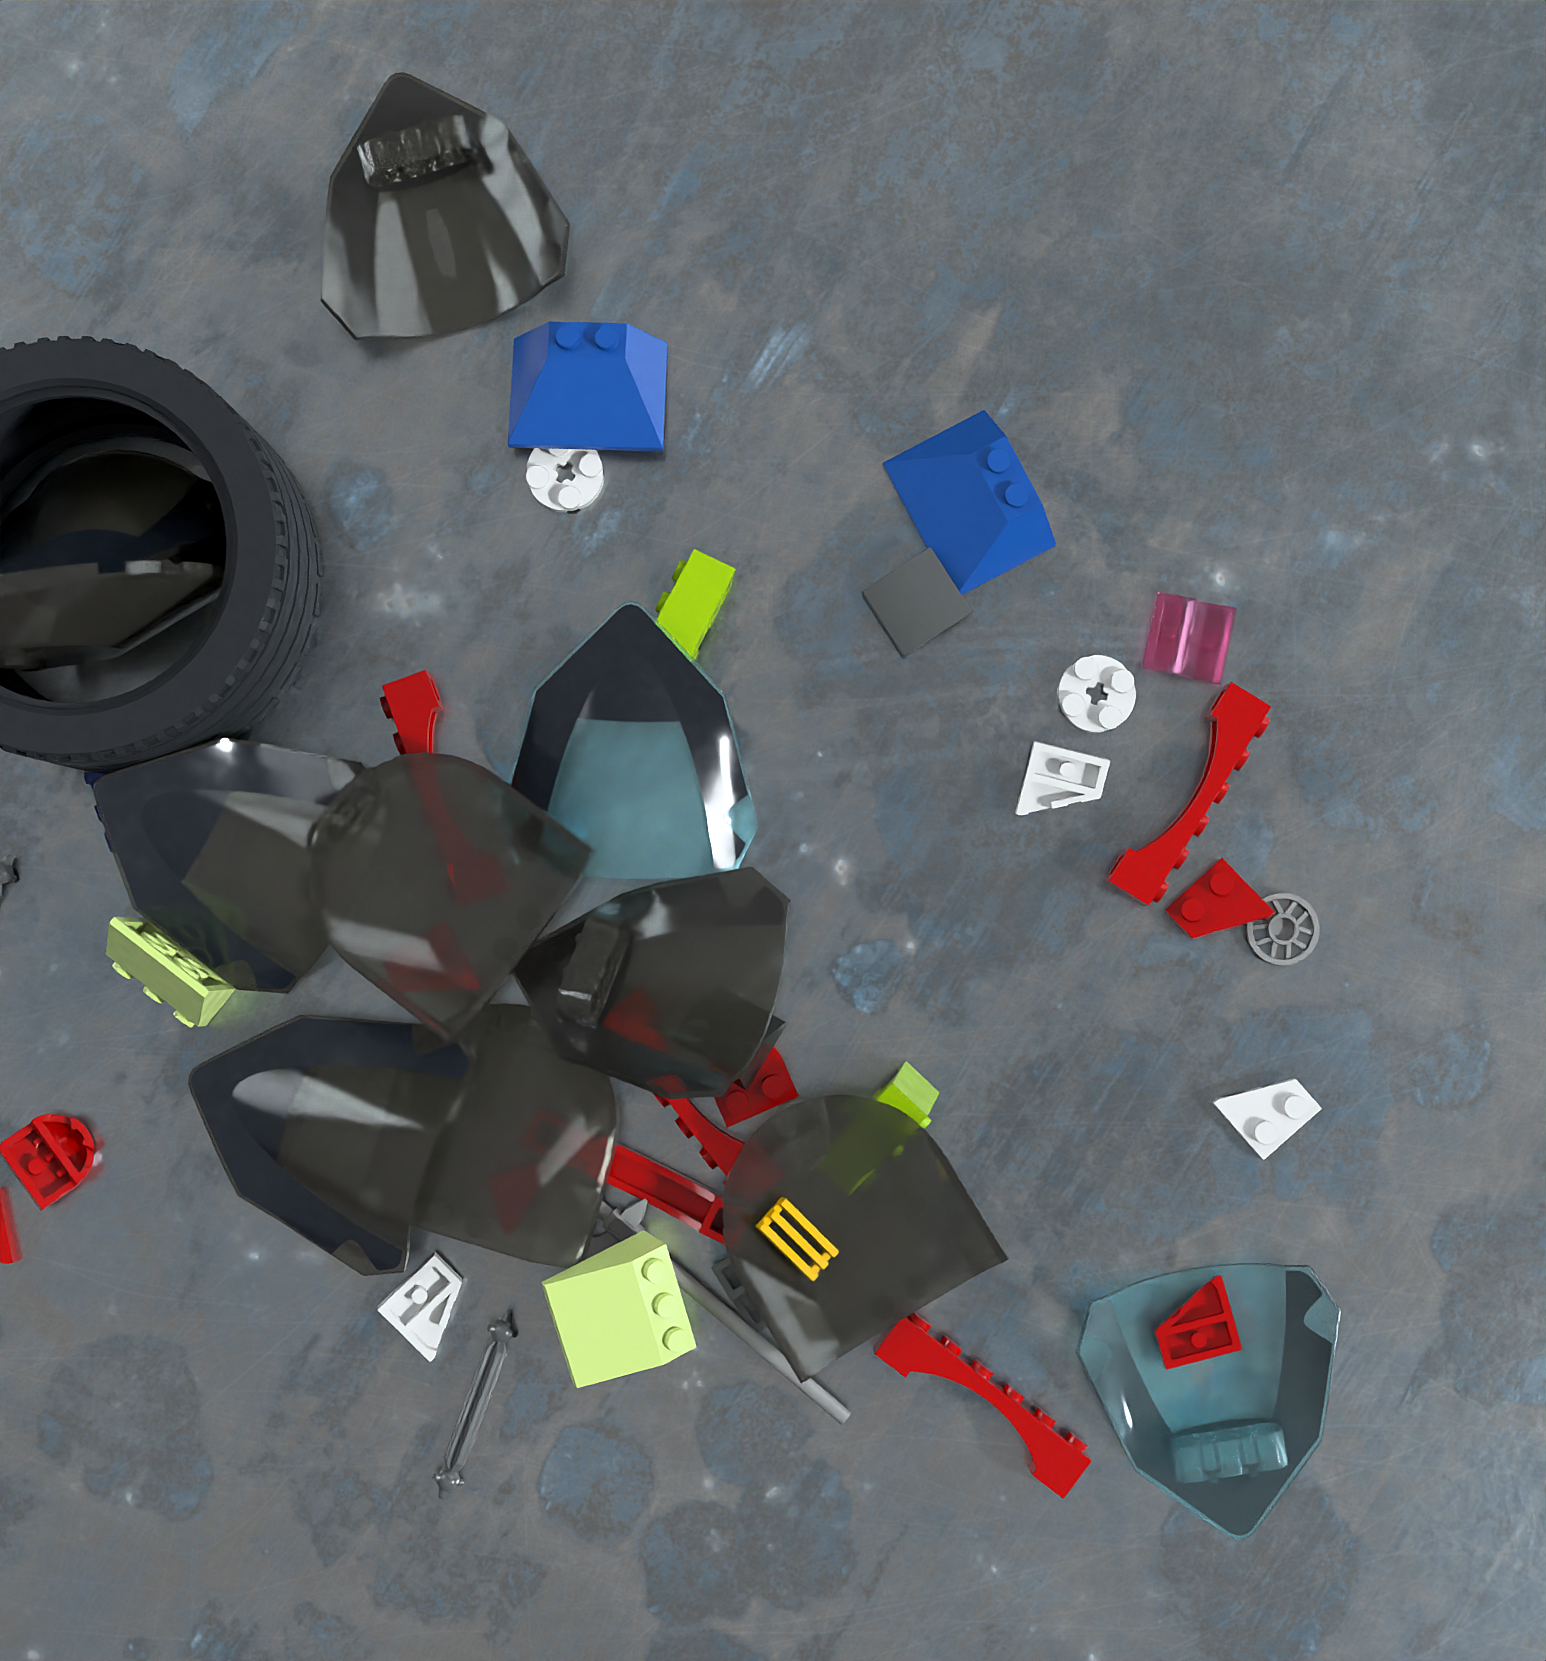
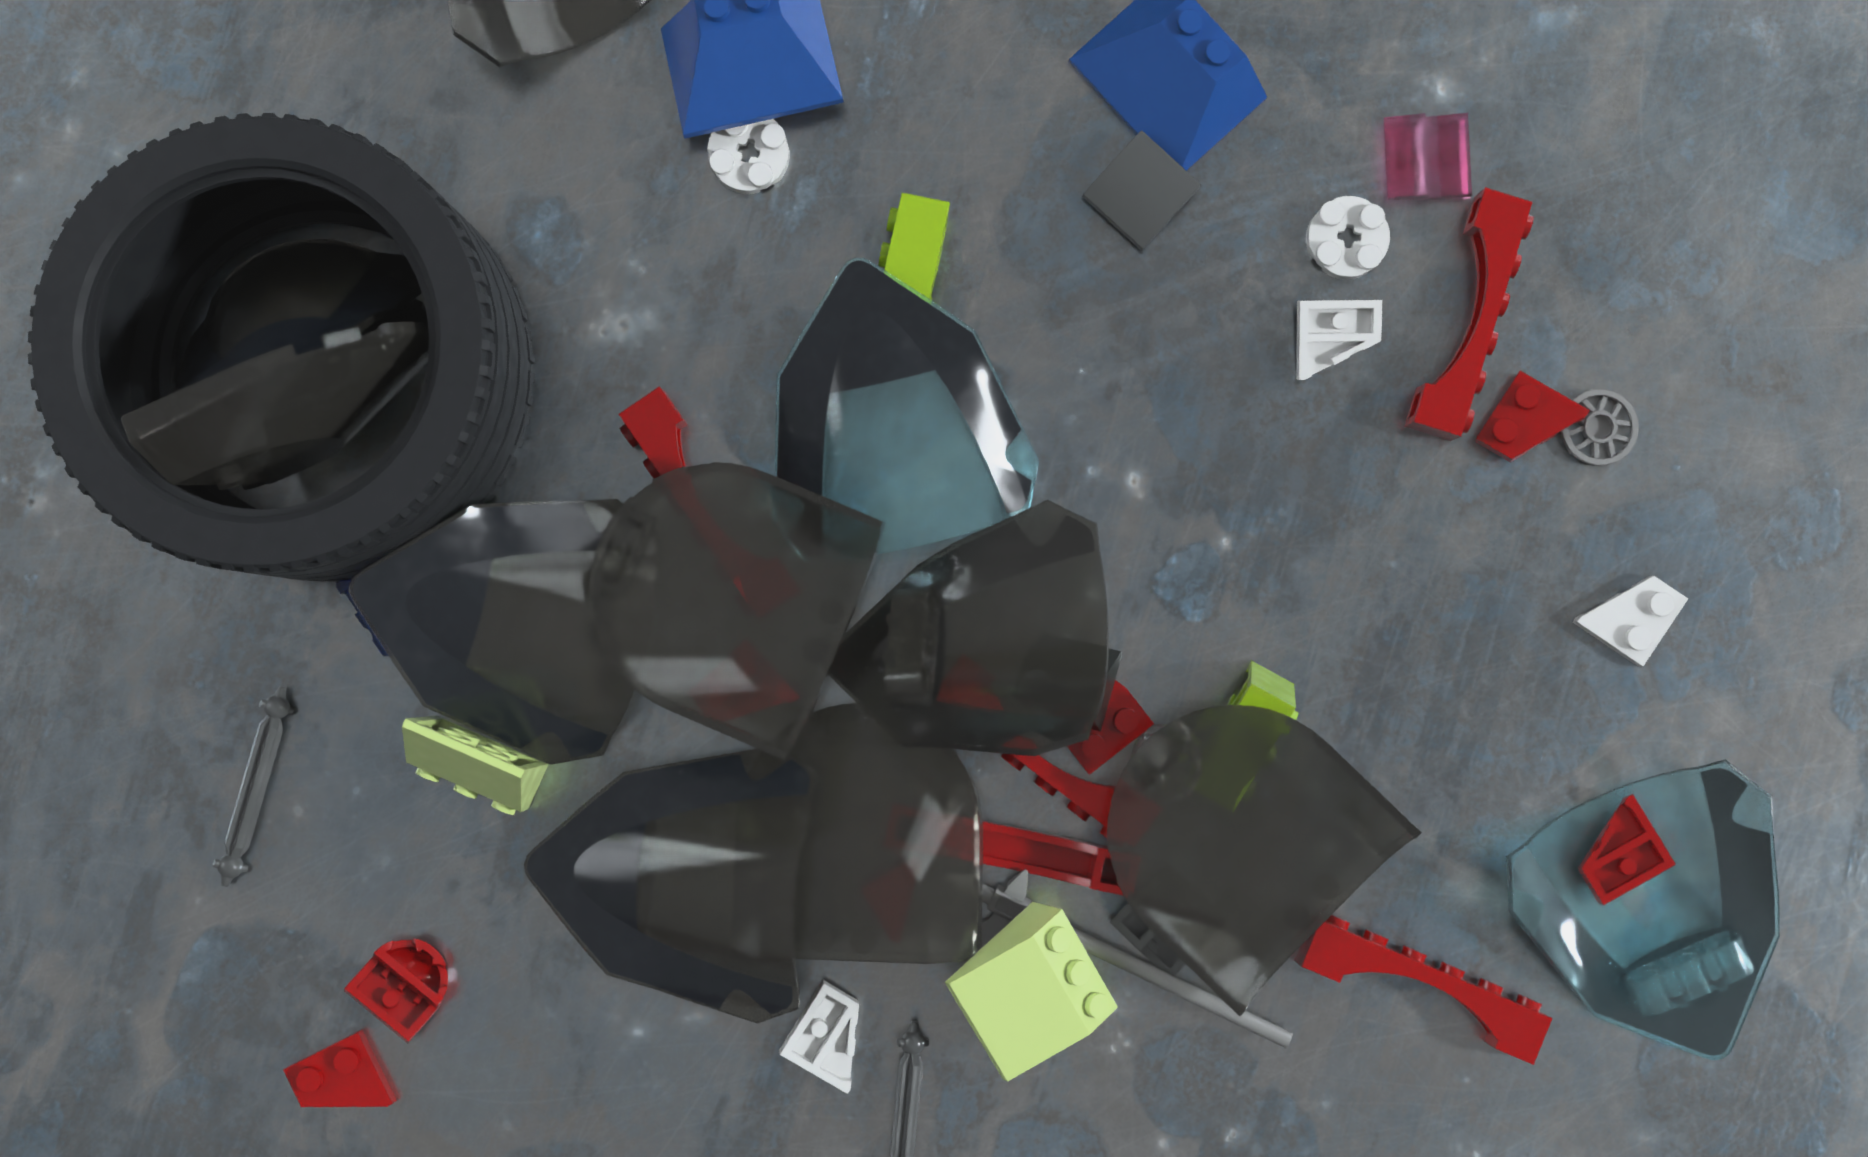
camera: 15 degrees left, 0 degrees up
yellow tile [755,1197,839,1282] -> none

